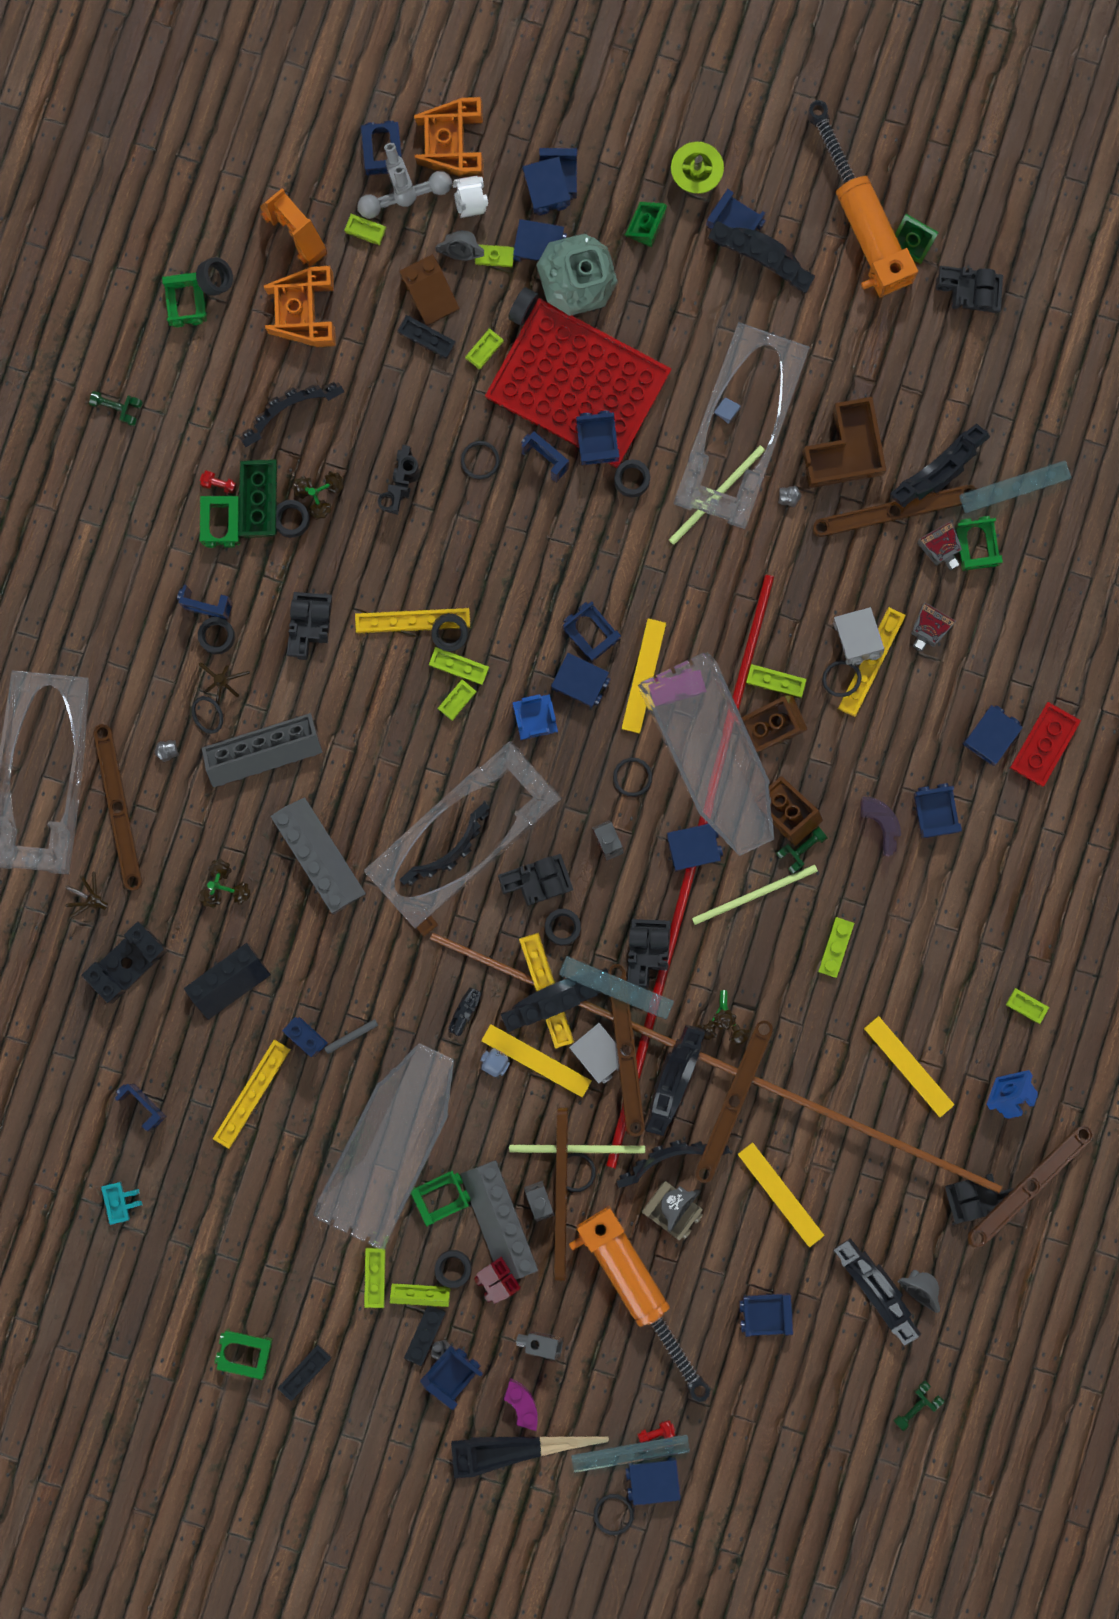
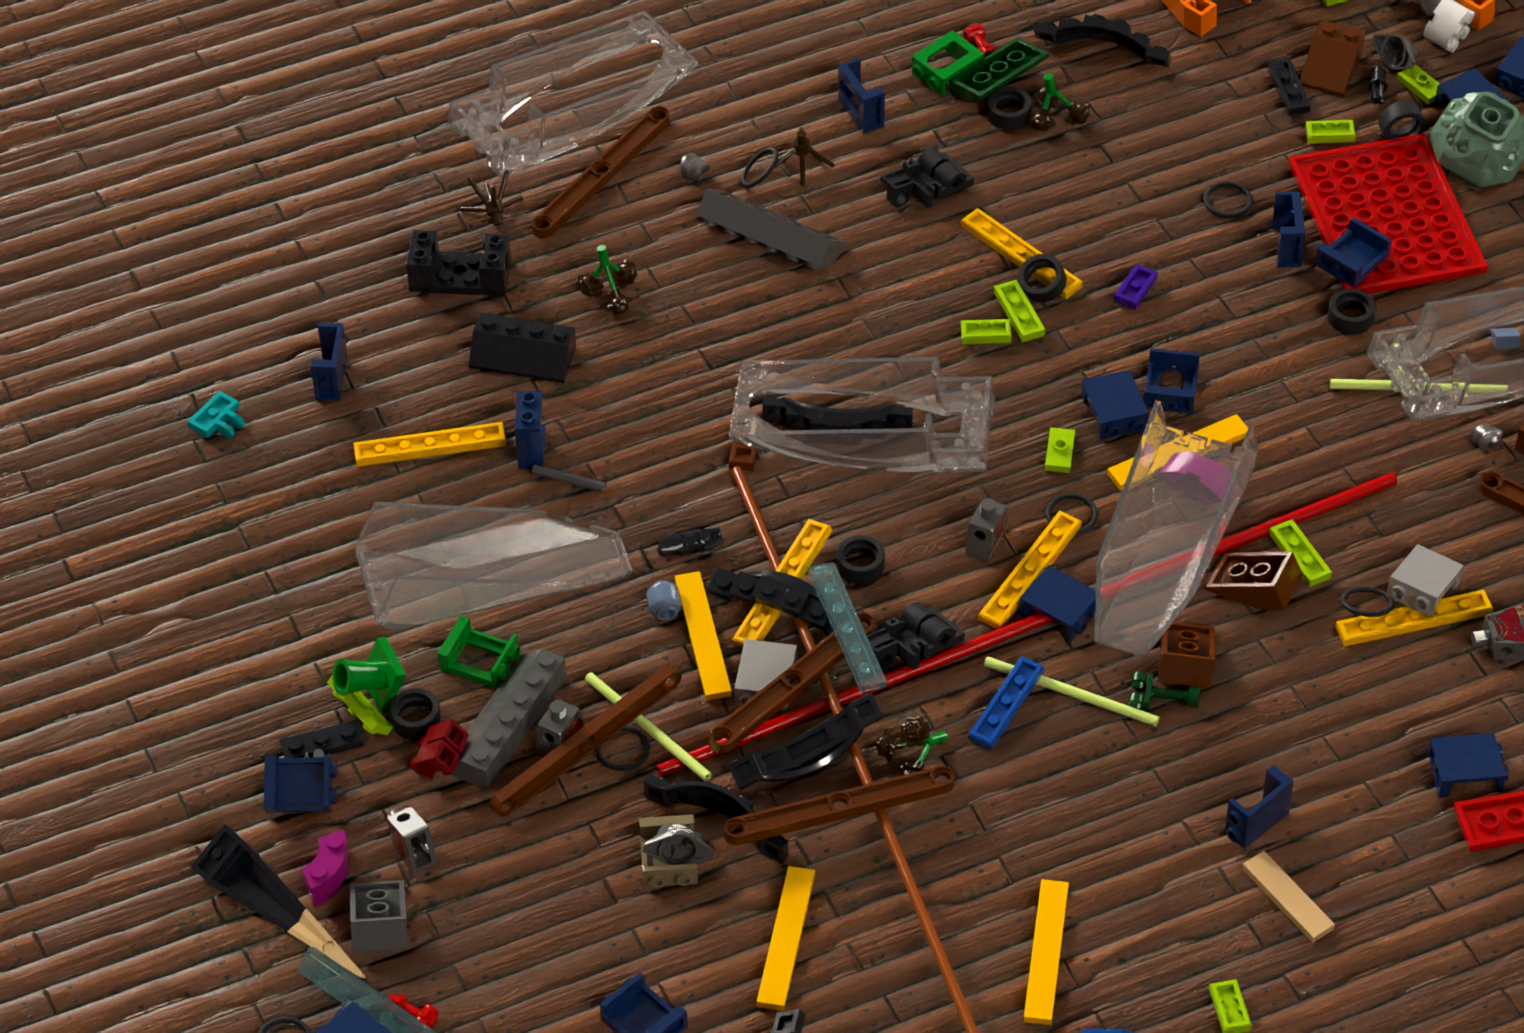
camera: 50 degrees right, 35 degrees down
black tyre [198,617,235,654] -> none
green panel [214,1329,273,1380] -> none
dark grey slope [270,797,366,914] -> none
black plate [277,1344,332,1401] -> none
lime plate [364,1248,386,1308] -> none
black plate [378,445,420,515] -> none
black plate [498,854,574,906] -> none
blue panel [513,694,558,740] -> none
orange piece [569,1206,710,1402] -> none
lime plate [818,917,854,978] -> none
clear purple arch [861,796,901,856] -> none
dark blue panel [914,783,962,839] -> none
none -> green plant [332,637,406,712]
none -> dark grey slope [349,880,408,953]
none -> blue tile [968,656,1044,750]
none -> yellow tile [978,510,1082,629]
none -> lime plate [1045,427,1075,473]
none -> dark purple plate [1114,264,1158,310]
none -> dark blue panel [1225,765,1294,849]
none -> tan tile [1242,851,1335,943]
none -> black axle [1369,66,1387,105]

